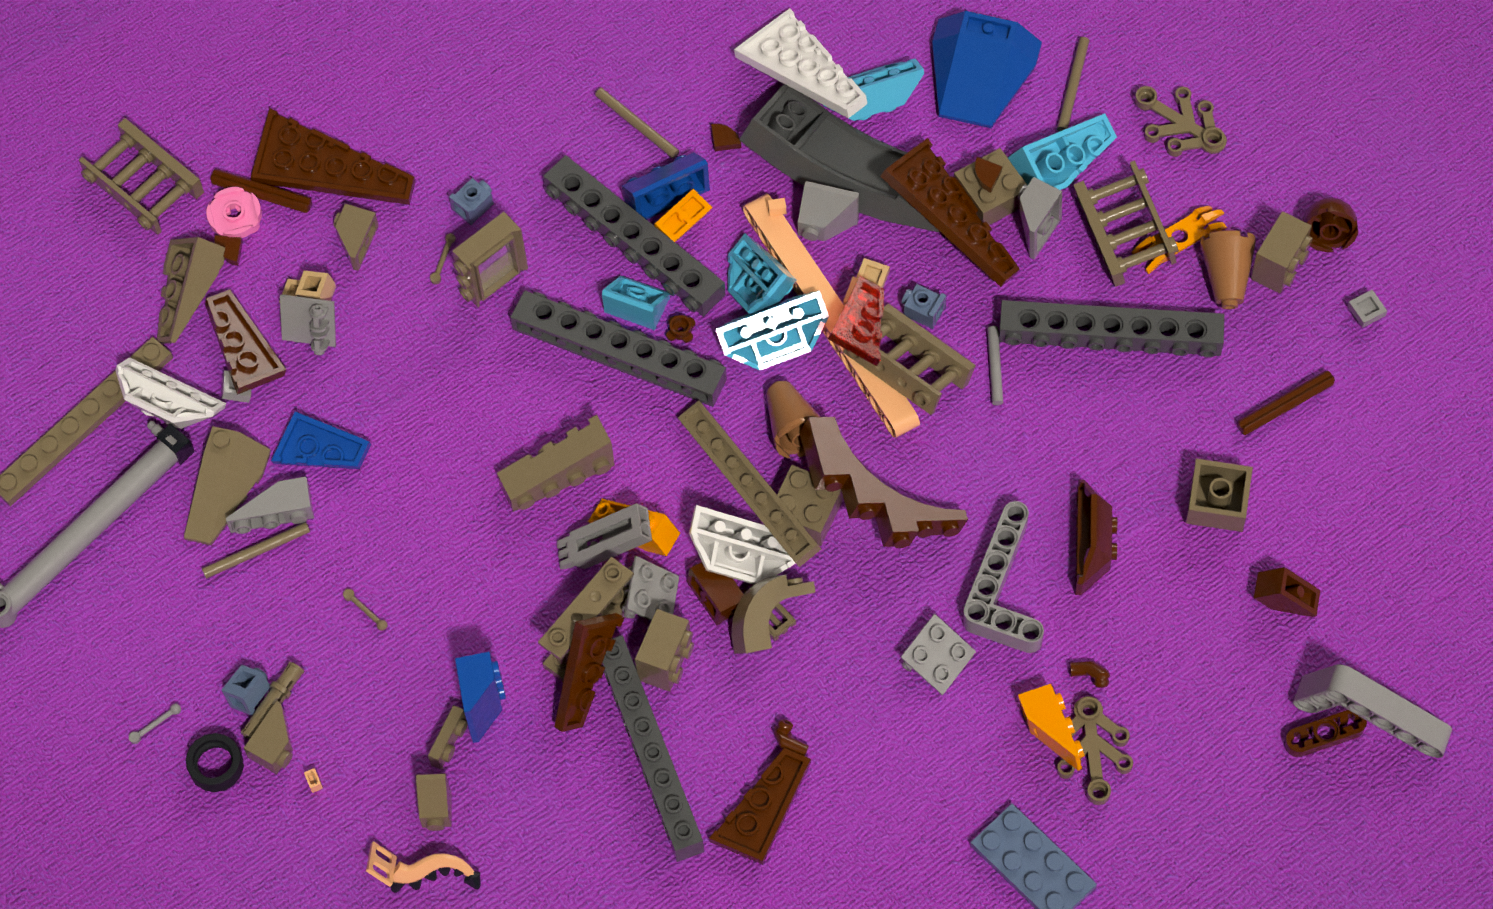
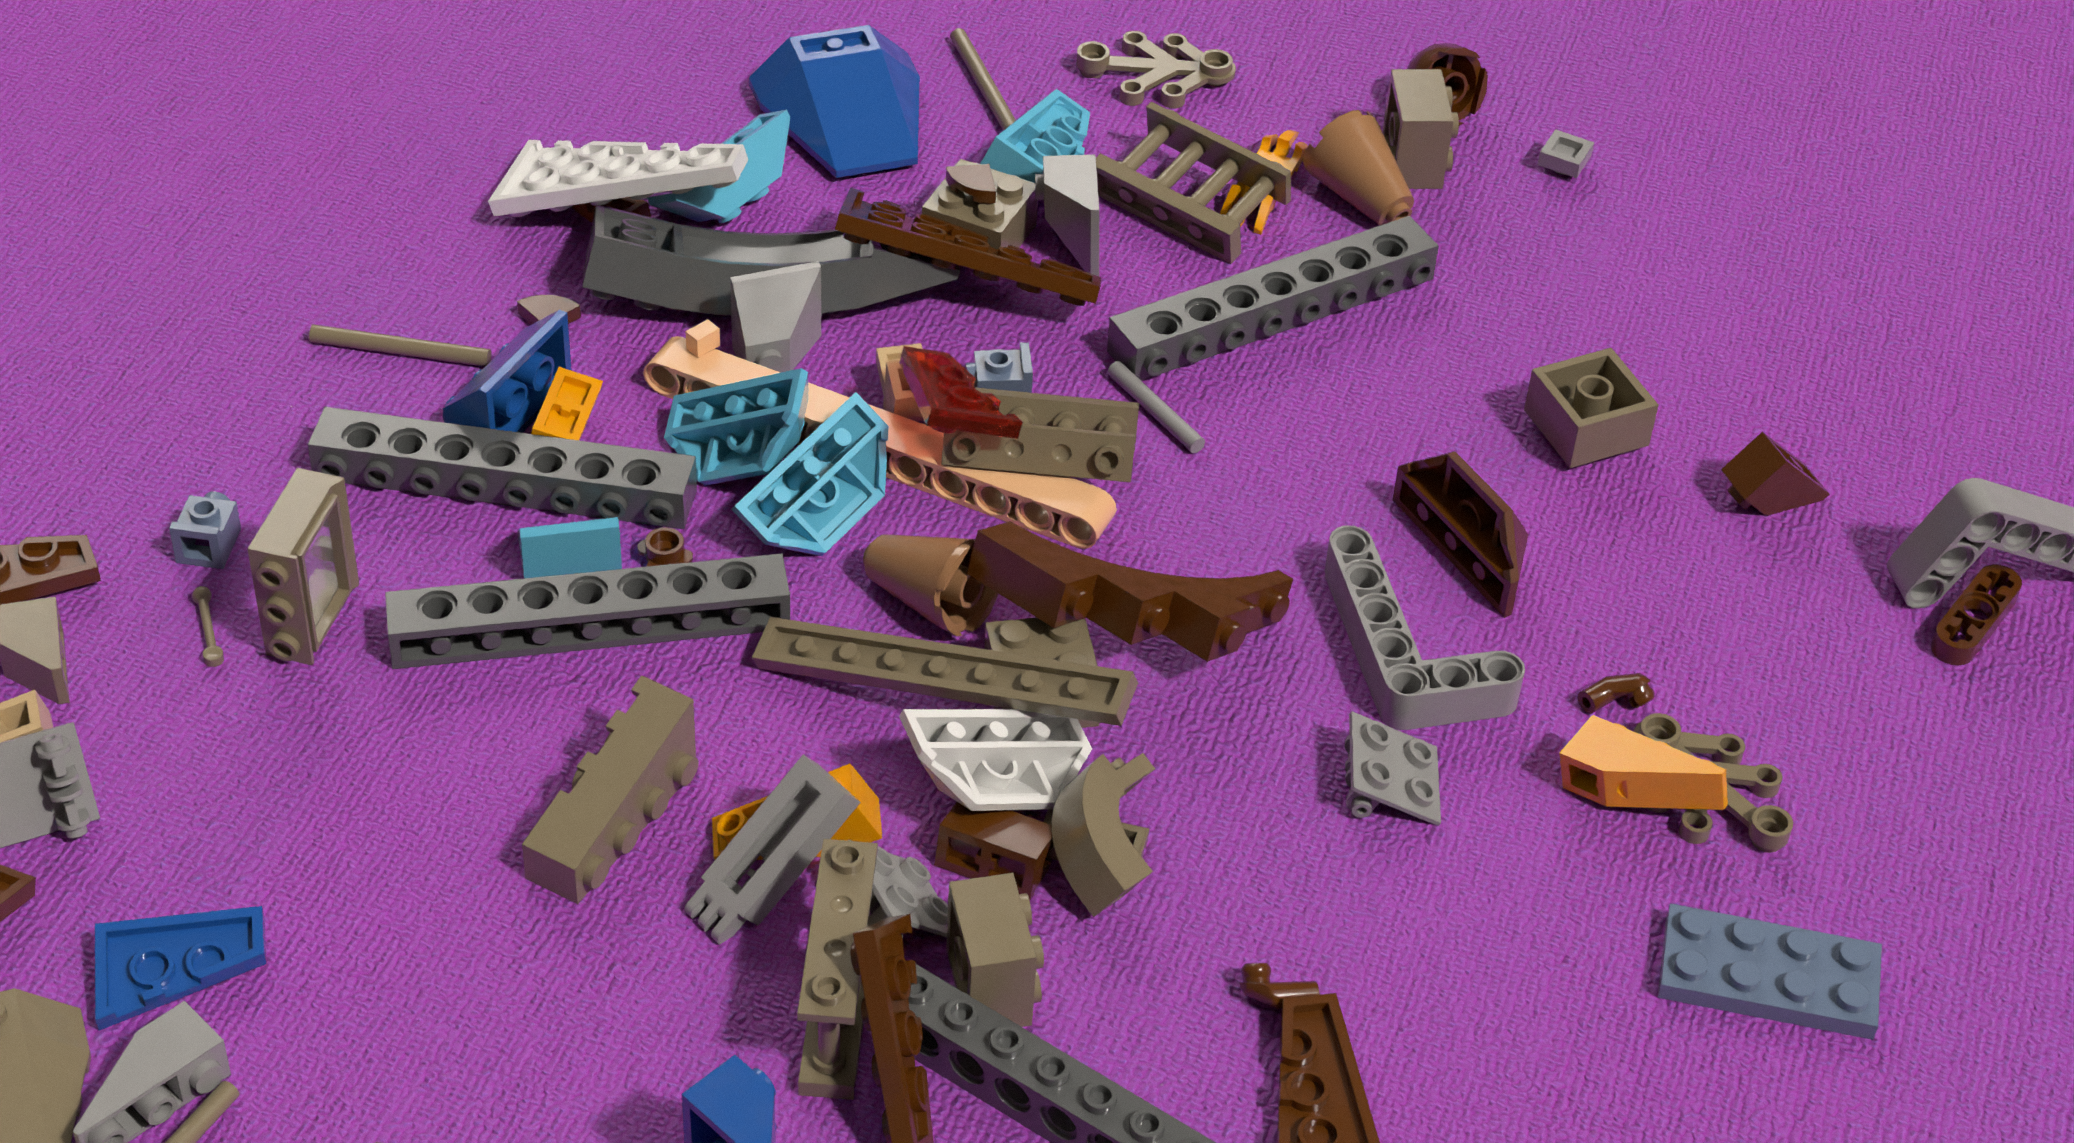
camera: 40 degrees left, 20 degrees down
reddish brown axle [1237,370,1335,435] -> none

